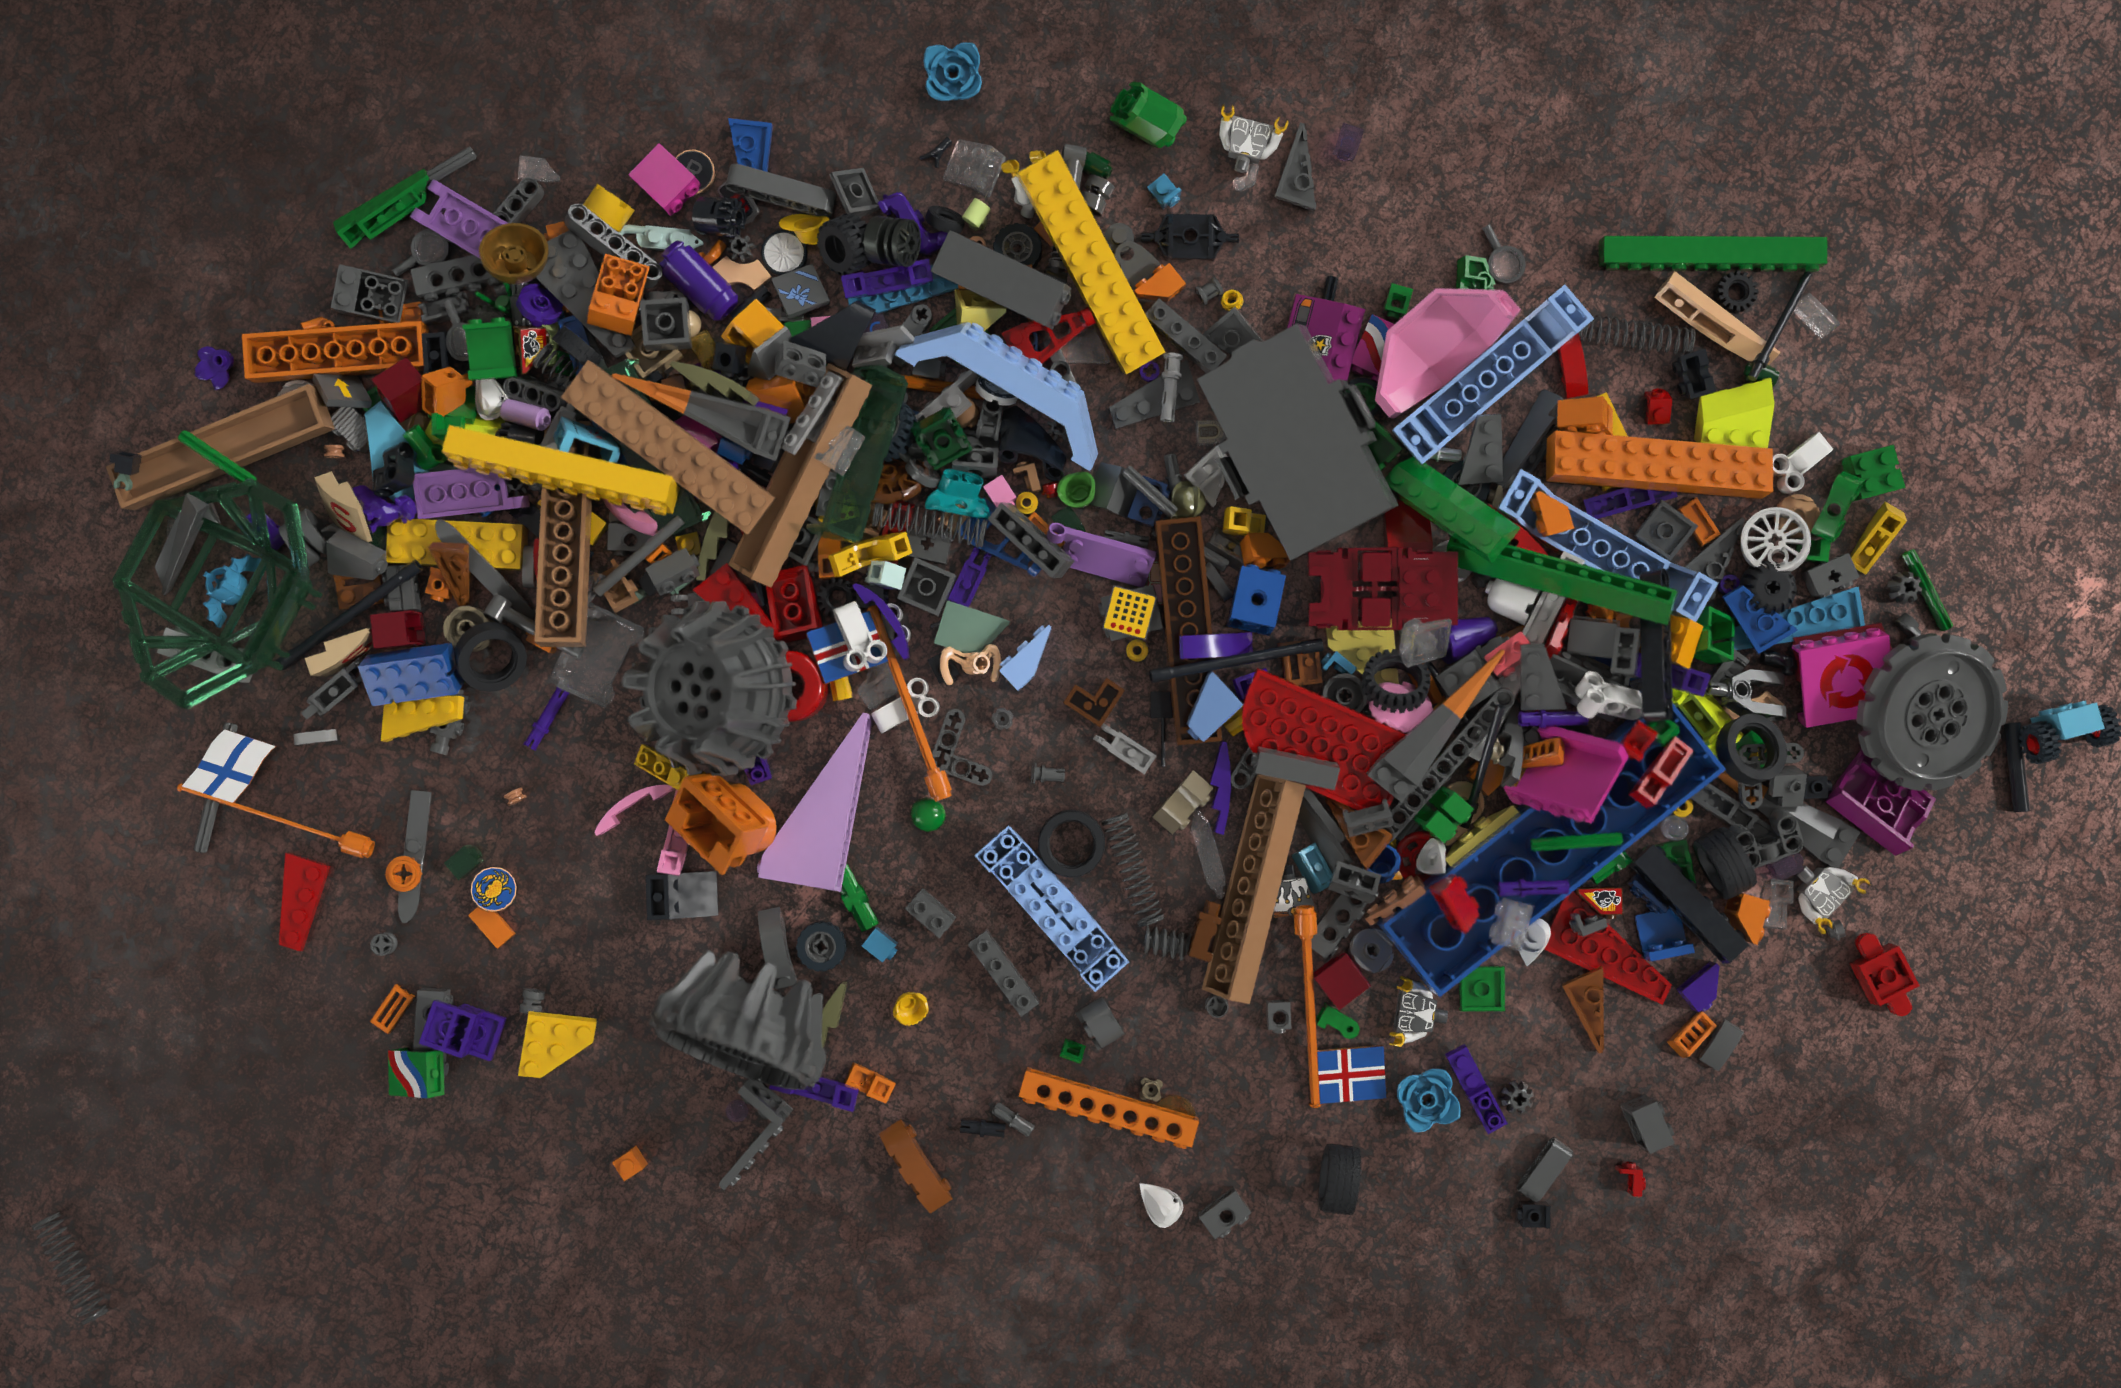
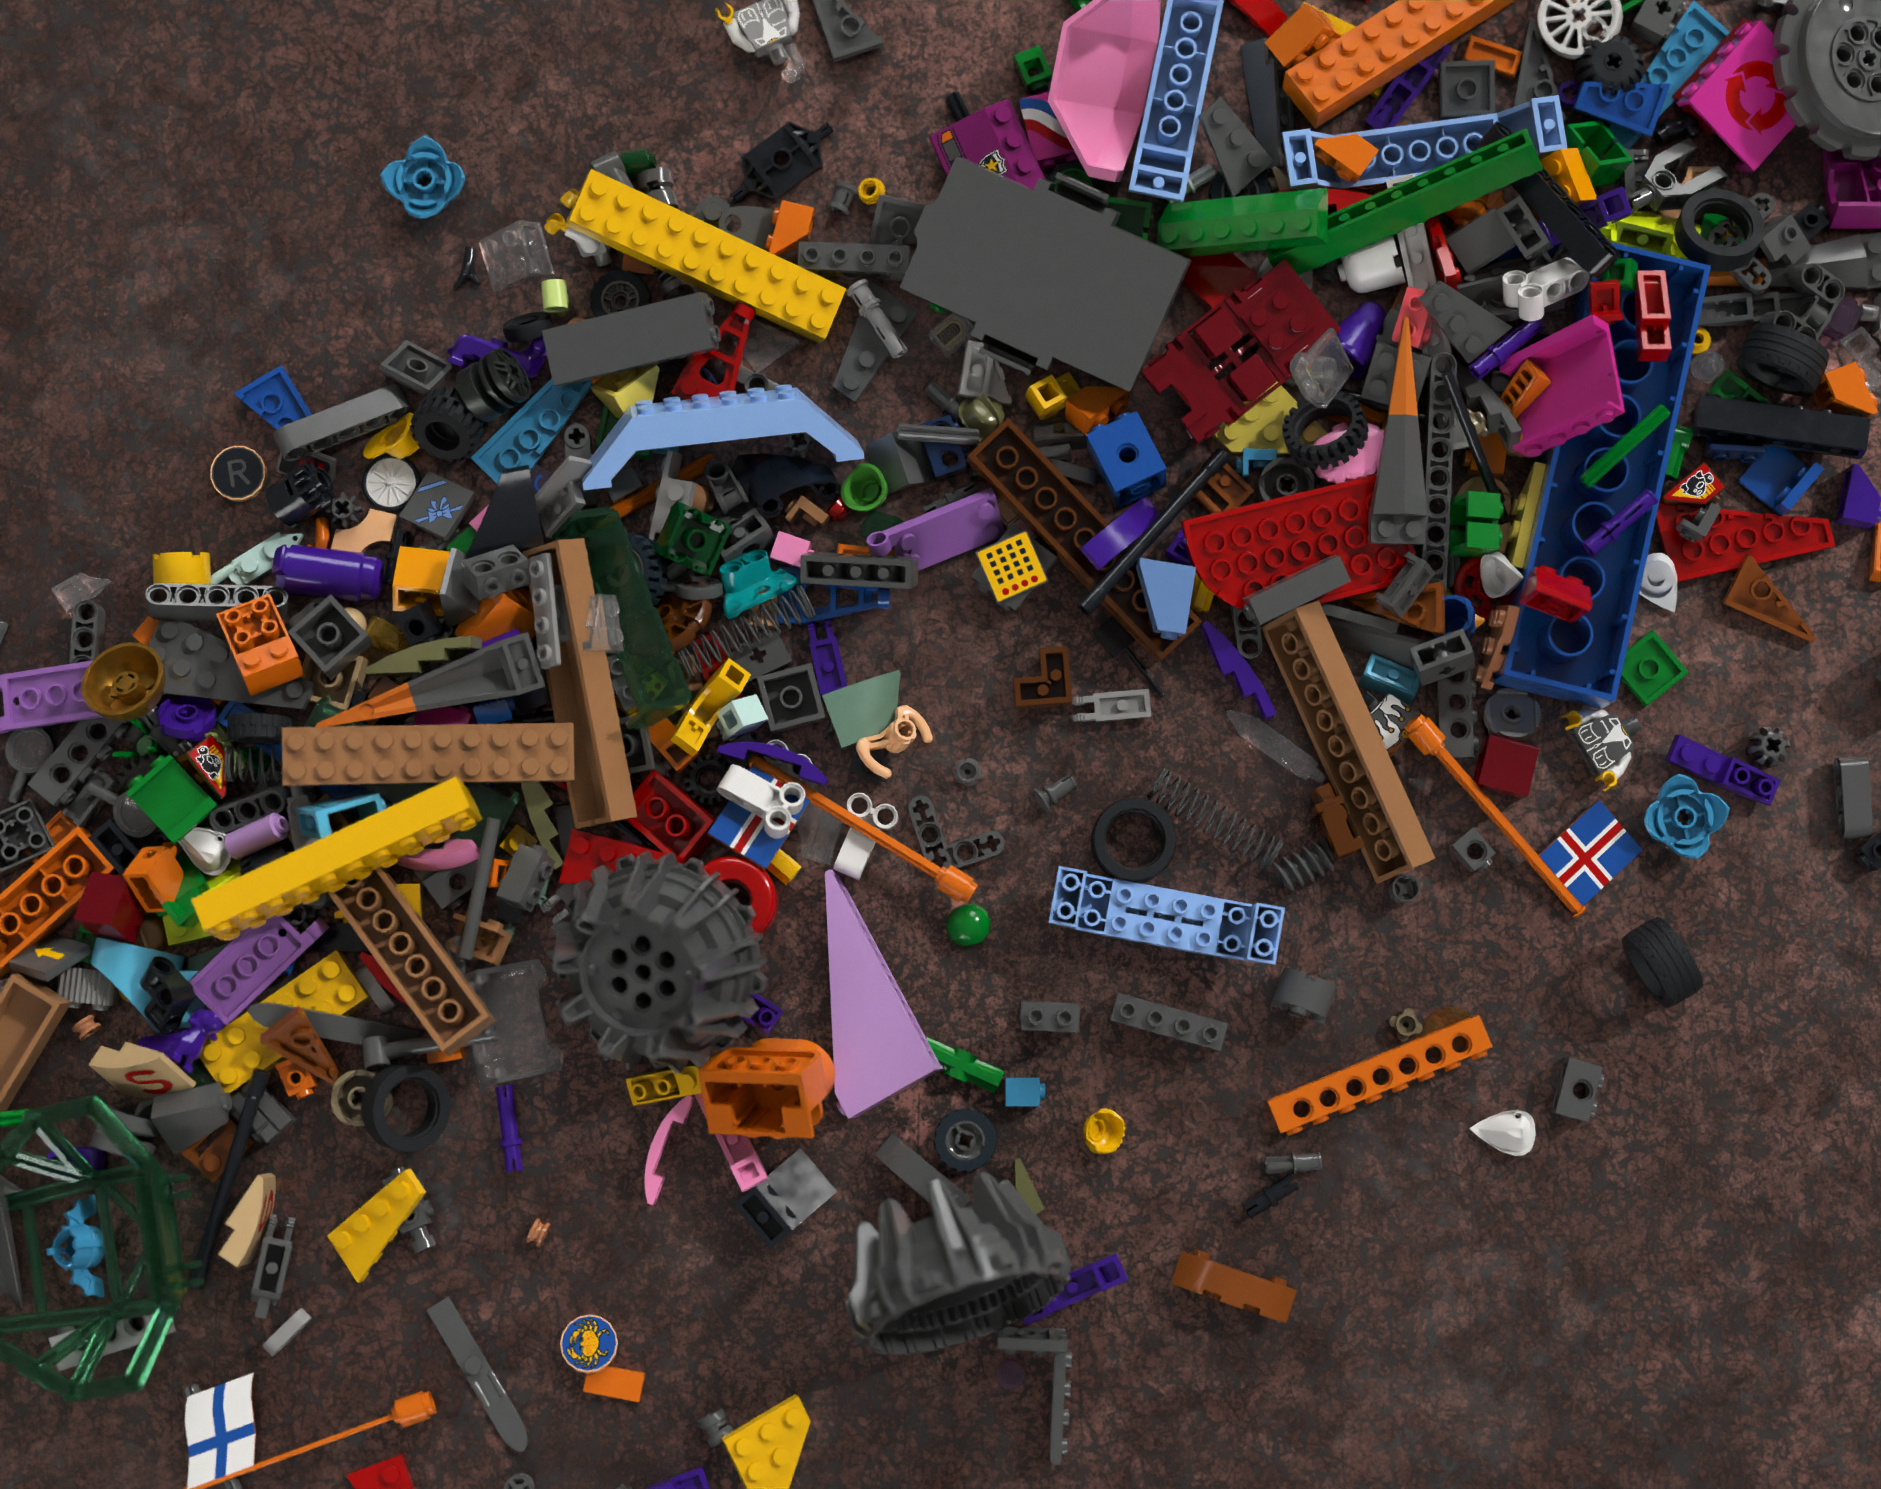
camera: 40 degrees left, 5 degrees down
blue piece [358,643,465,706] -> none
dark red piece [370,610,426,650] -> none
orange gear [385,856,423,892] -> none
green piece [403,424,447,470] -> none
clear green brick [444,845,484,880] -> none
dark pink panel [628,143,701,216] -> none
dark purple slope [841,259,933,299] -> none
orange slope [844,1062,896,1103] -> none
white tile [975,376,1018,405] -> none
light blue slope [999,625,1051,691] -> none
yellow plate [1016,492,1038,514] -> none
green slope [1060,1038,1086,1064] -> none
green brick [1110,81,1187,148] -> none
yellow plate [1126,639,1148,662] -> none
dark purple bush [1139,361,1160,382] -> none
dark azure bracket [1147,173,1181,210] -> none
dark tan brick [1153,770,1214,835] -> none
green leg [1316,1003,1360,1039] -> none
clear brick [1489,898,1533,951] -> none

